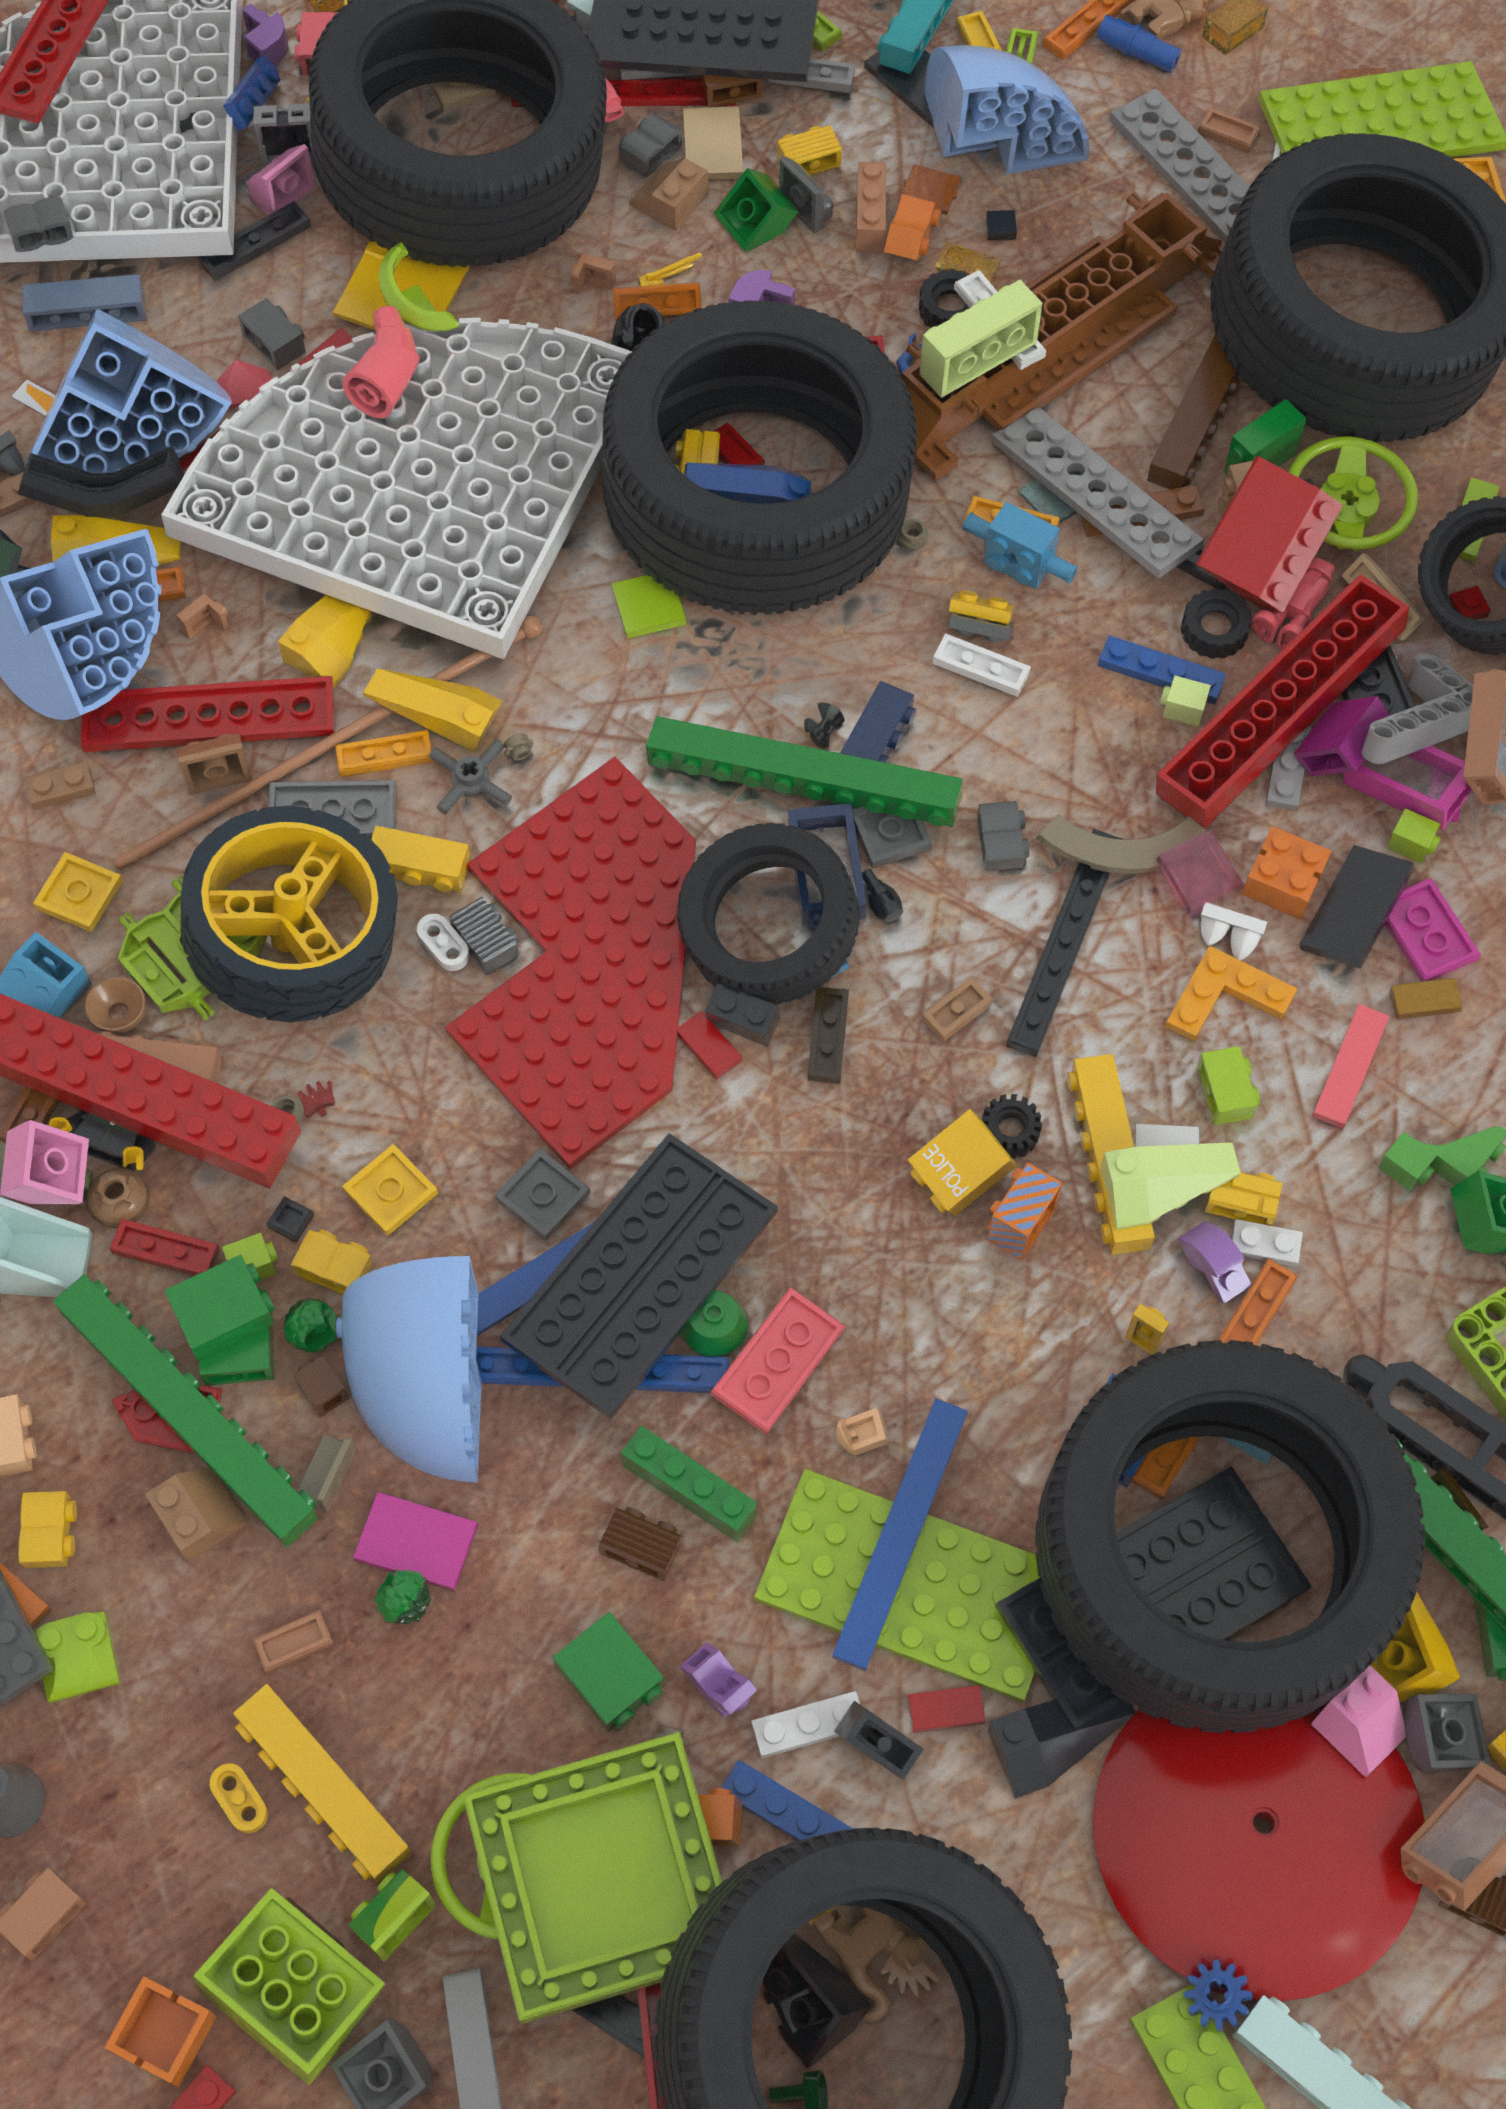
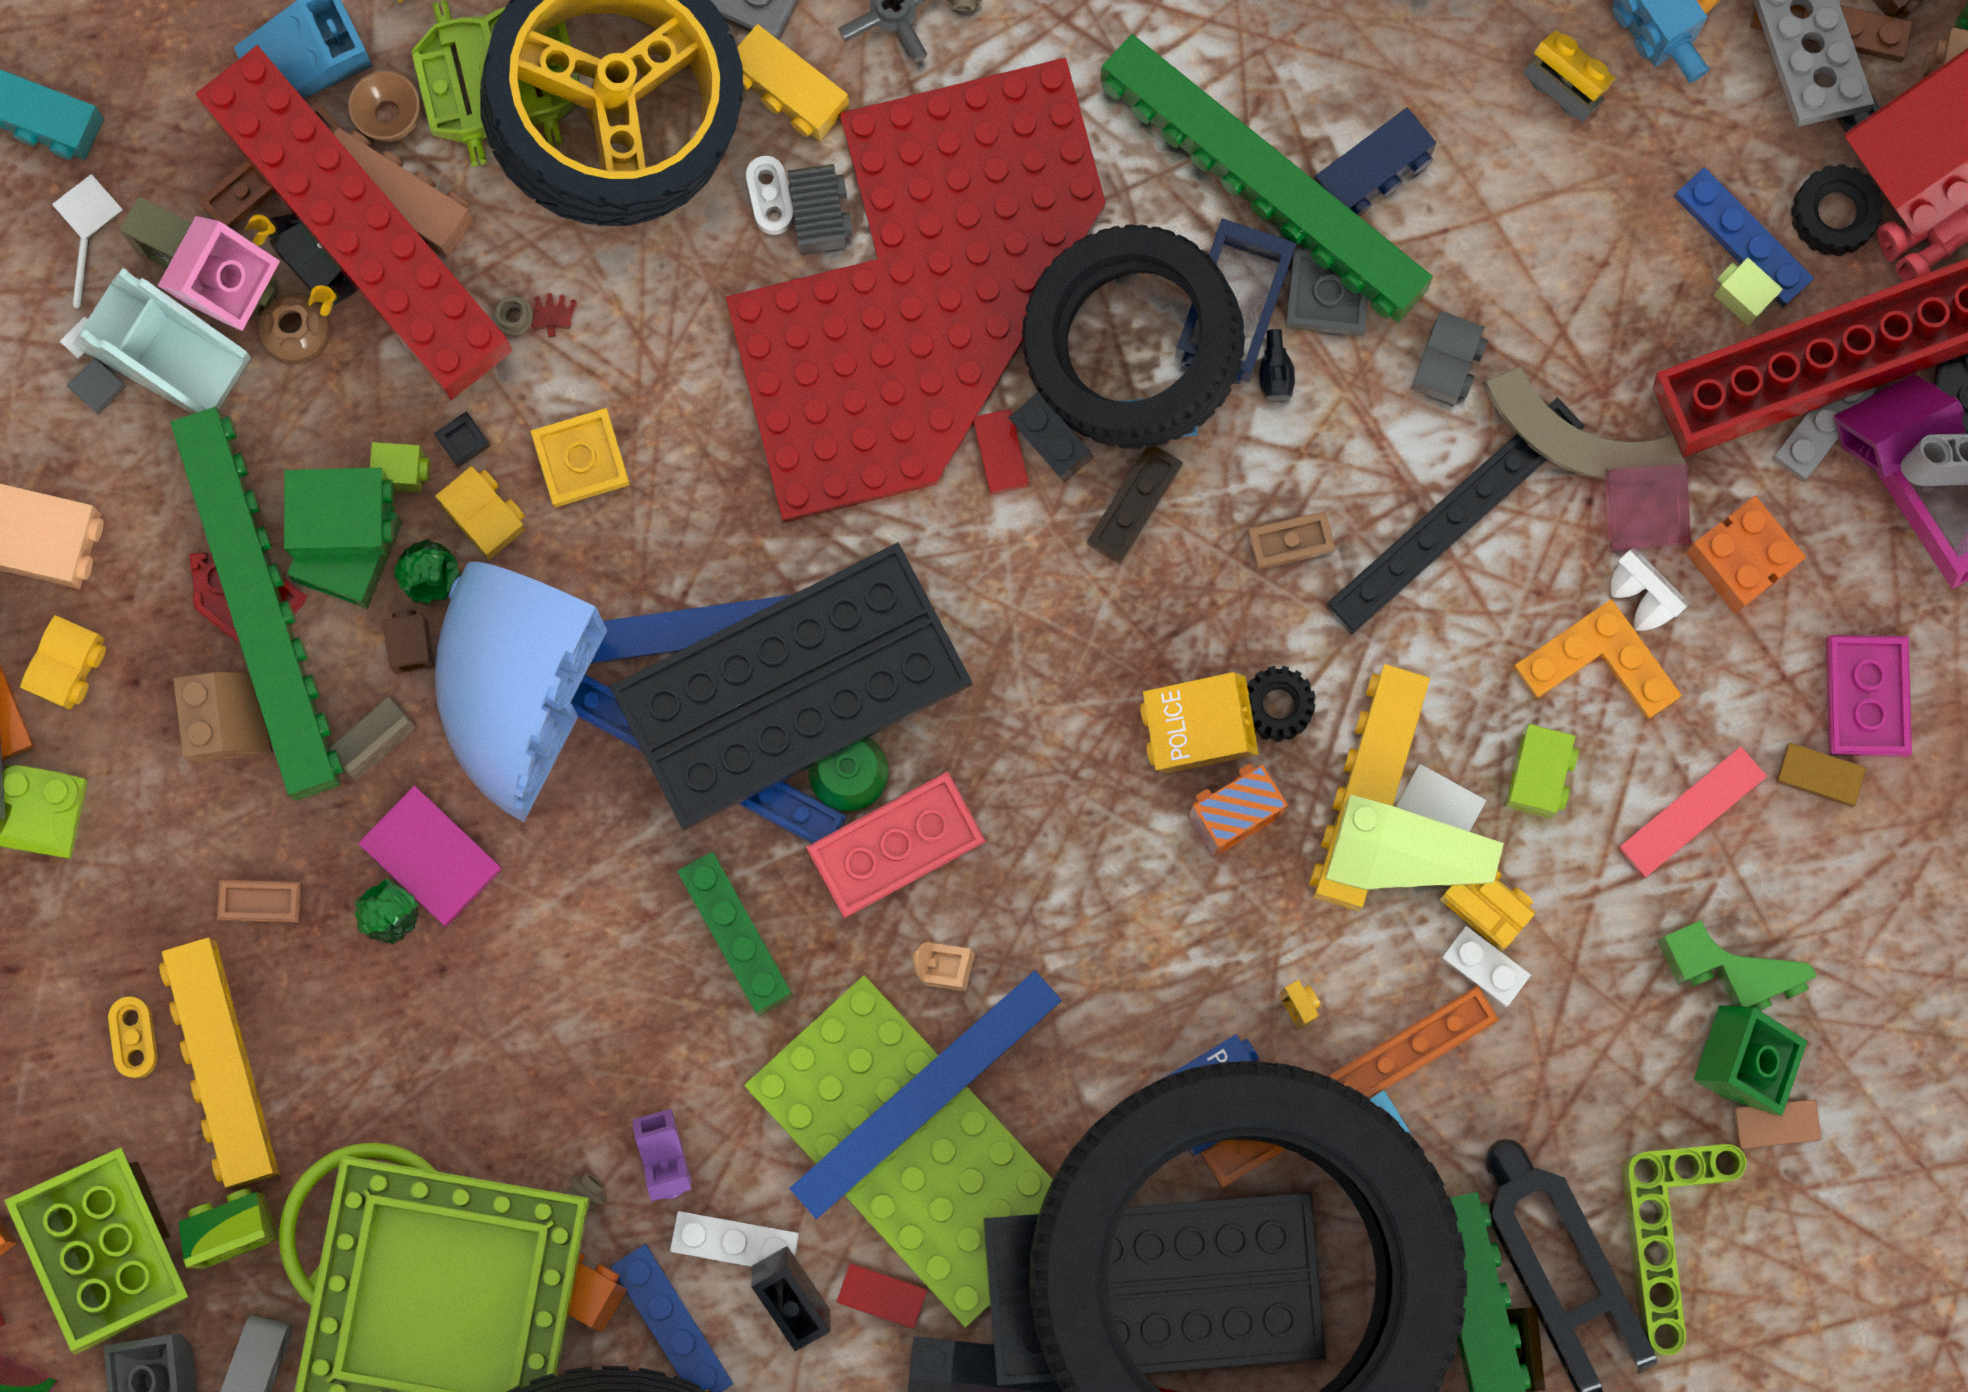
camera: 25 degrees right, 15 degrees up
red plate [110,1219,220,1276] -> none
dark grey plate [495,1148,591,1241] -> none
green brick [553,1612,665,1732] -> none
reddish brown brick [599,1507,682,1581] -> none
pearl dark grey piece [804,702,845,749] -> none
white plate [932,633,1031,697] -> none
medium lavender brick [1178,1221,1251,1303] -> none
black tile [1300,845,1414,969] -> none
lime brick [1387,808,1441,864] -> none

